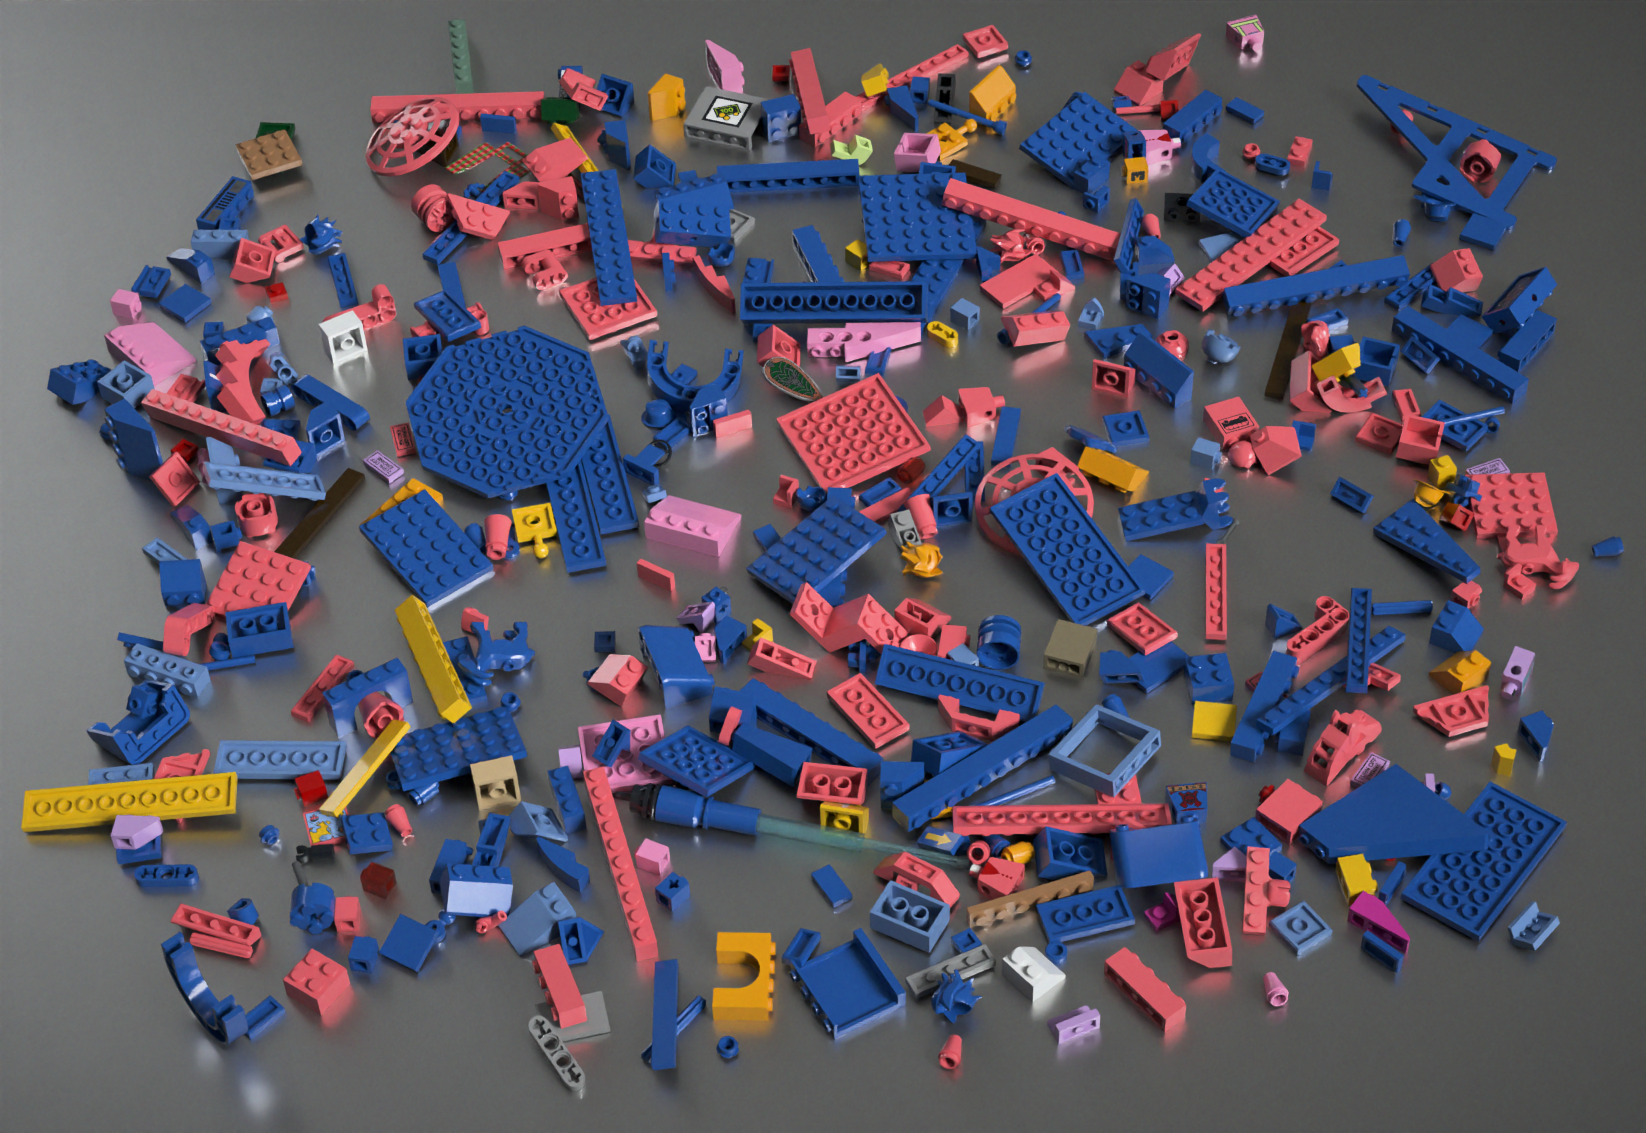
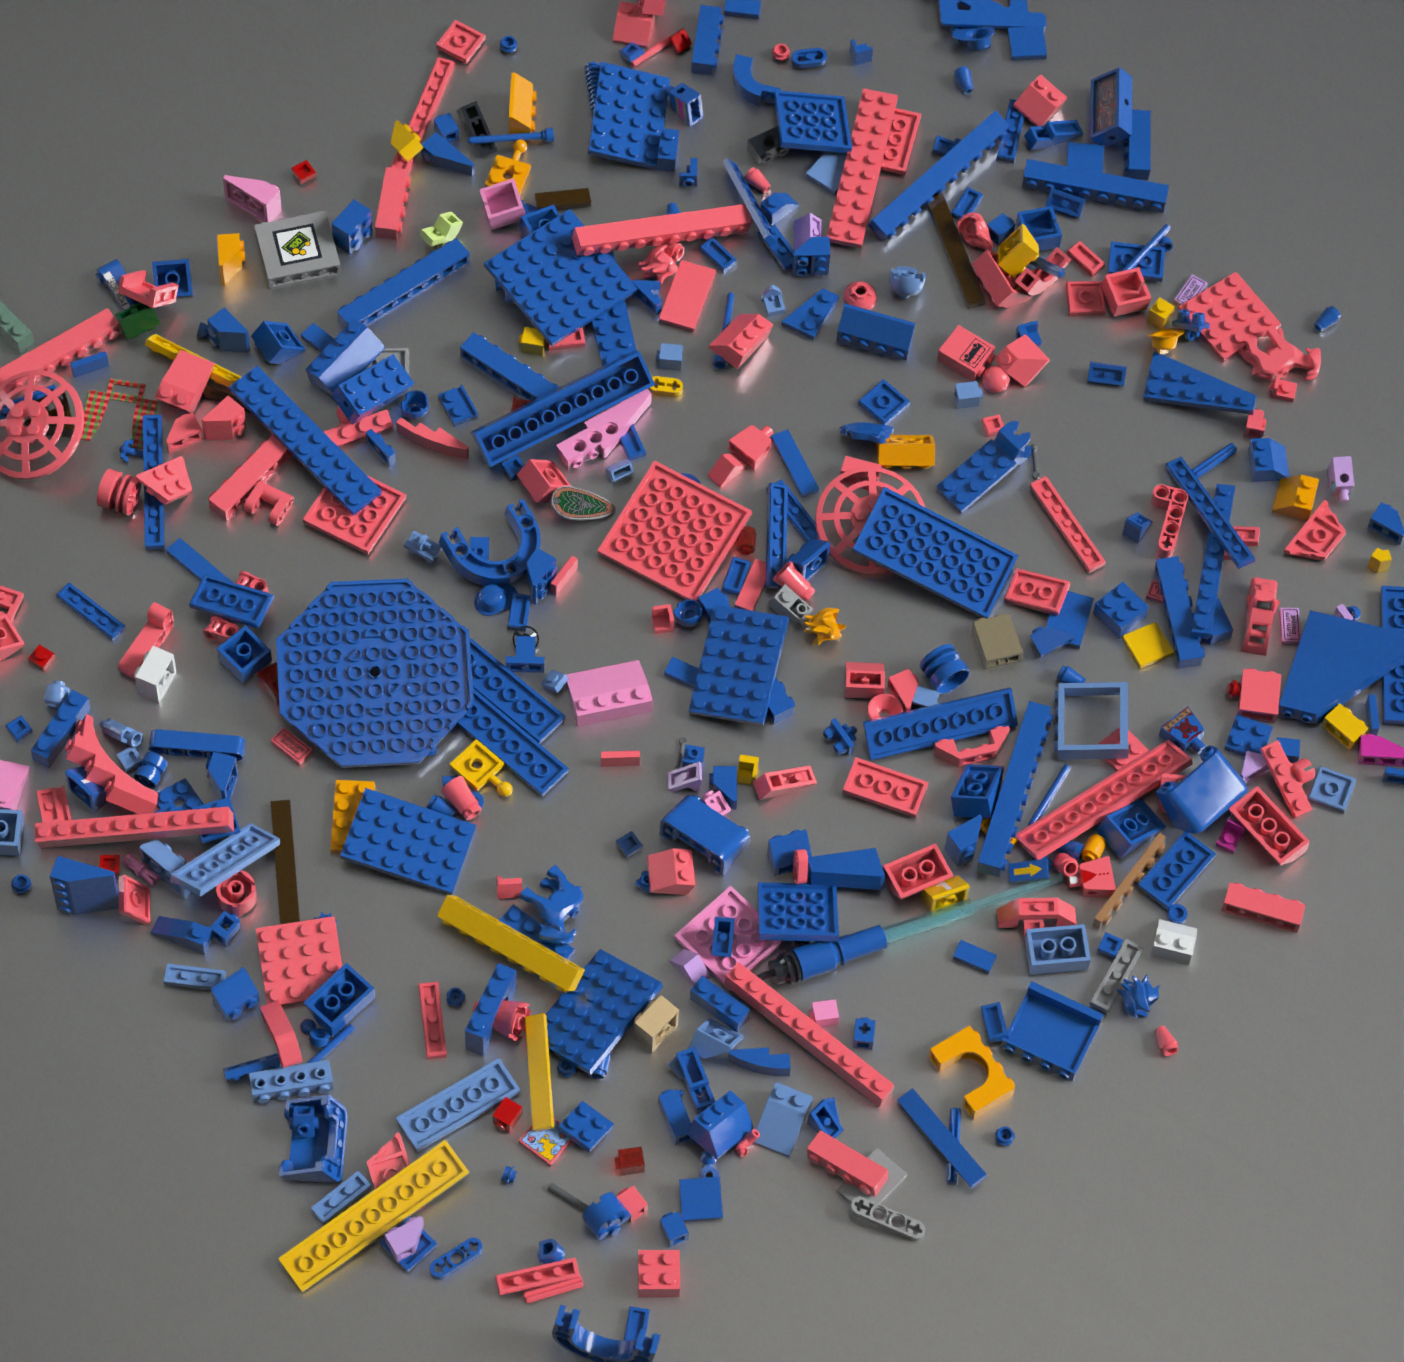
camera: 40 degrees left, 15 degrees up
black bar [296,844,335,864] -> none
blue hair [299,214,343,255] -> none
lavender tile [363,450,404,484] -> none
coral cone [385,804,413,837] -> none
blue plate [500,692,521,711] -> none
blue brick [740,678,883,787] -> none
coral brick [789,48,831,135] -> none
coral bracket [790,582,908,655] -> none
coral slope [1034,270,1075,302] -> none
lavender panel [1047,1005,1100,1044] -> none
coral slope [1091,359,1135,398] -> none
light orange brick [1121,157,1149,184] -> none
blue tile [1128,554,1174,600] -> none
bright pink torso [1139,130,1181,165] -> none
bright pink cone [1263,972,1289,1006] -> none
coral plate [1287,136,1313,167] -> none
red panel [1439,502,1474,531] -> none

